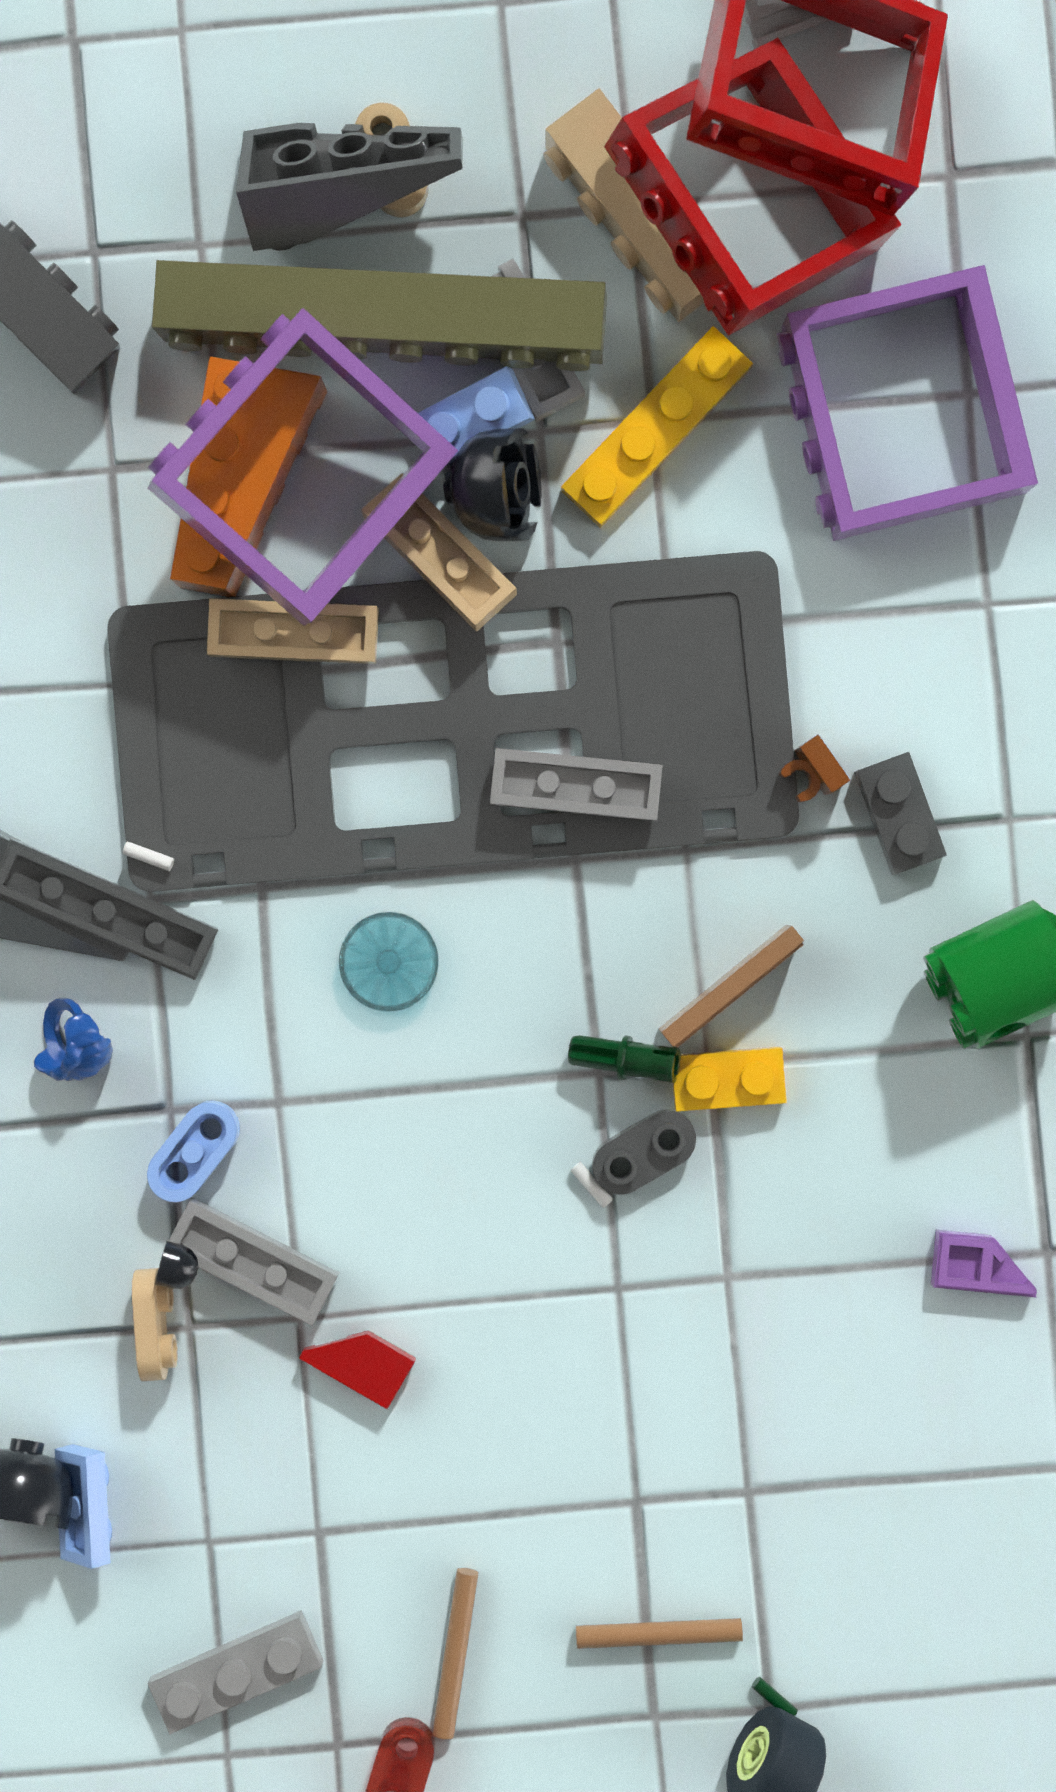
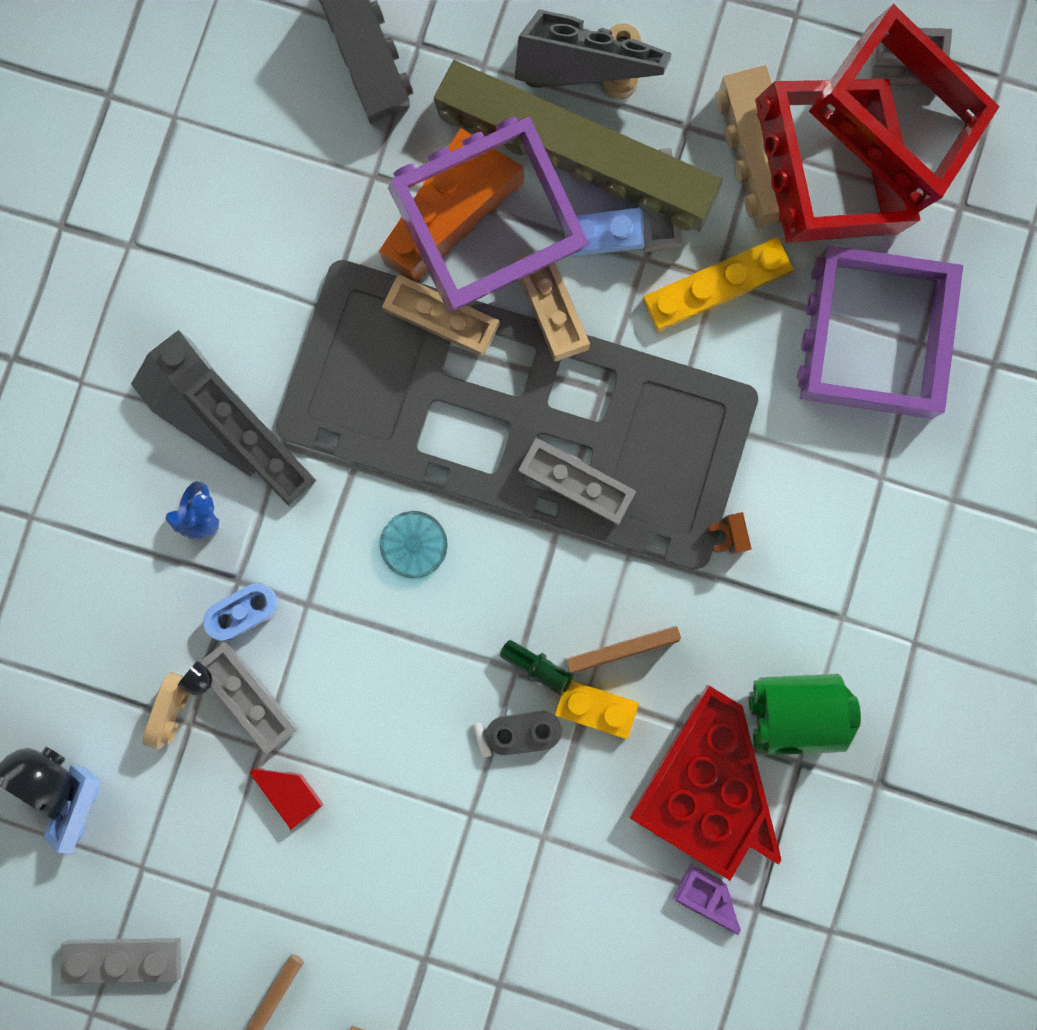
camera: 35 degrees right, 5 degrees down
white piece [122,841,174,871] -> none
black cylinder [443,428,542,541] -> none
dark grey plate [854,752,947,875] -> none
none -> red wing [629,685,782,881]

